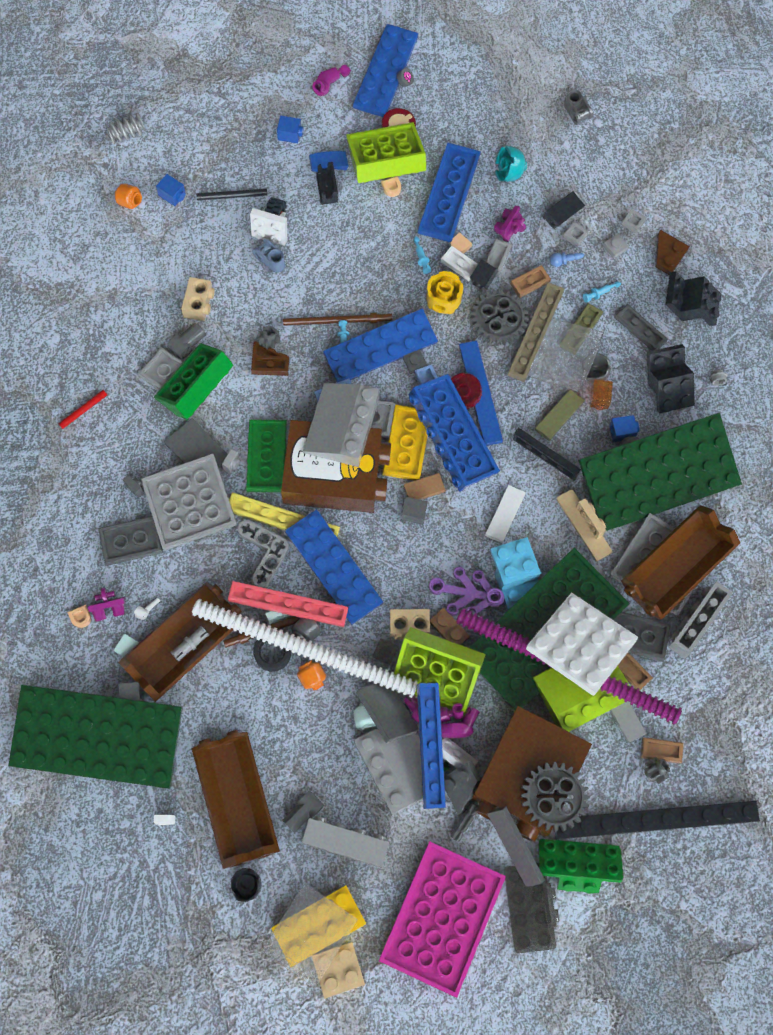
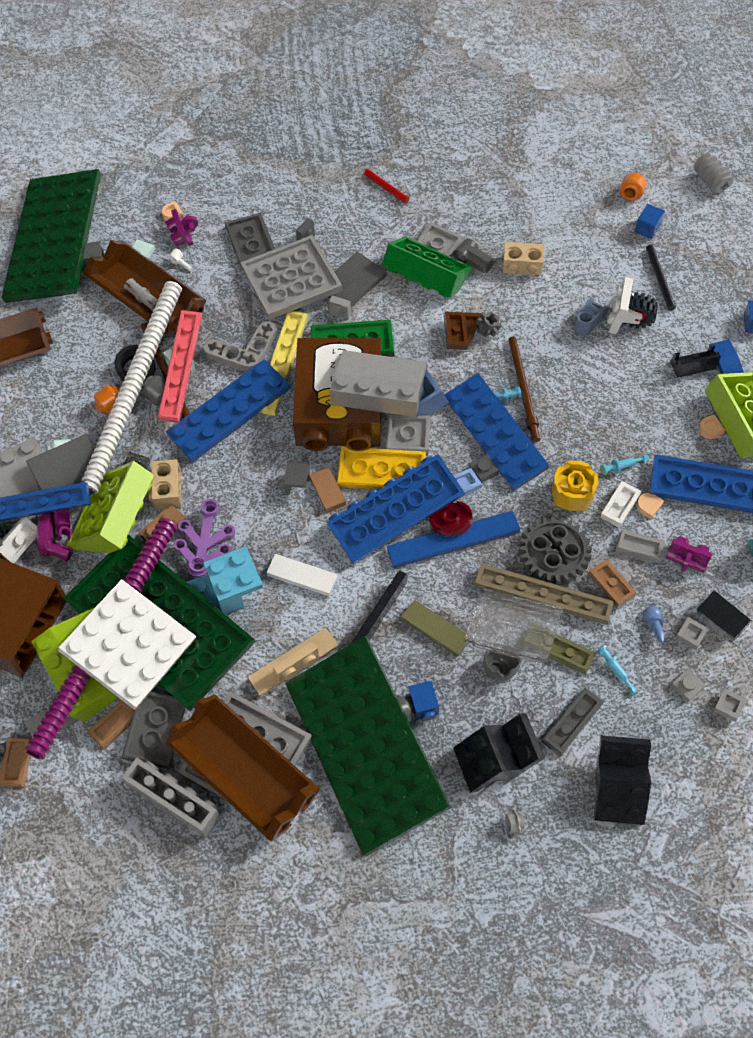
camera: 90 degrees right, 10 degrees down
black brick [470,259,499,290] -> none
clear orange brick [590,379,613,410] -> none
reddish brown wing [655,230,690,275] -> none

